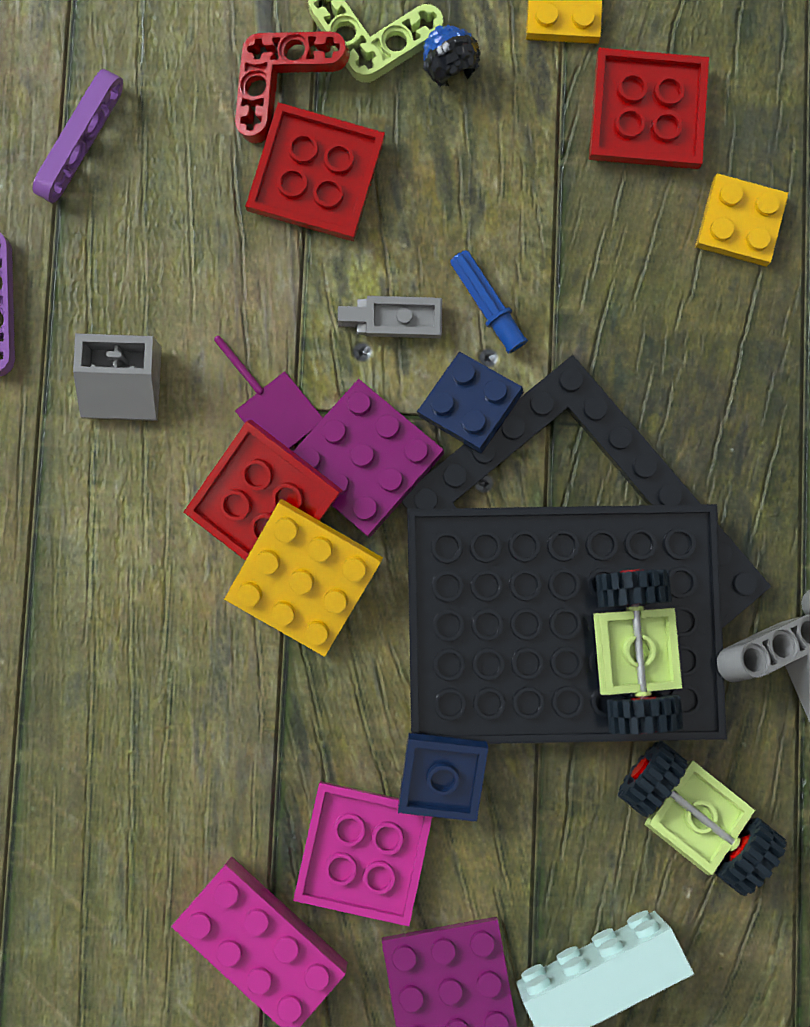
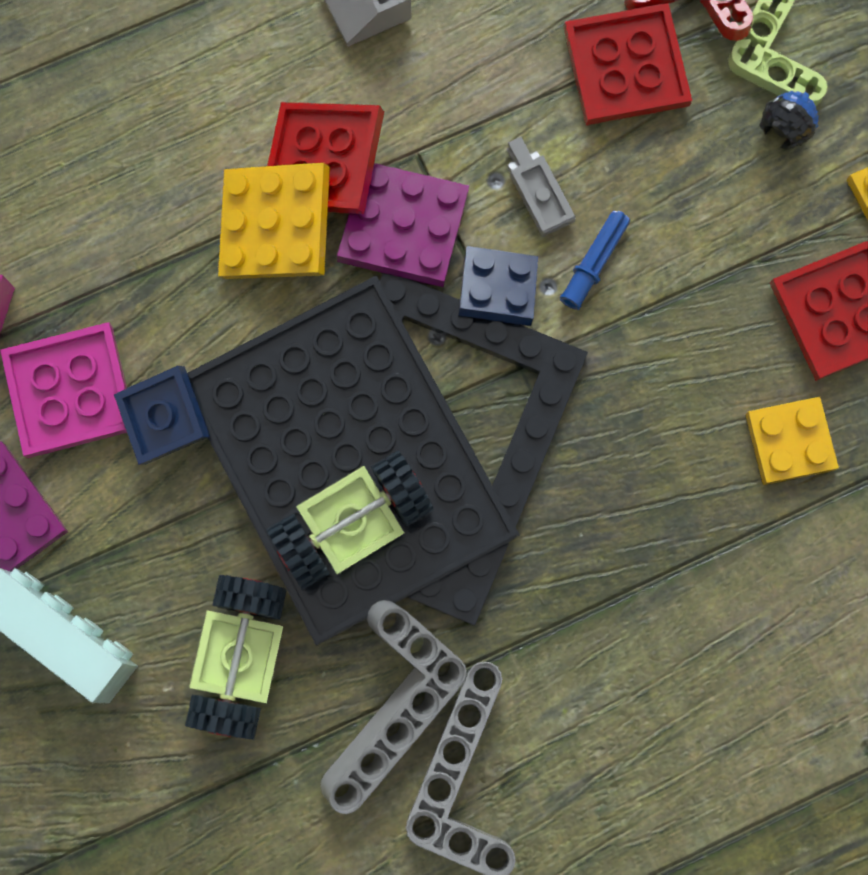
camera: 65 degrees right, 5 degrees down
magenta piece [214,336,323,449] -> none

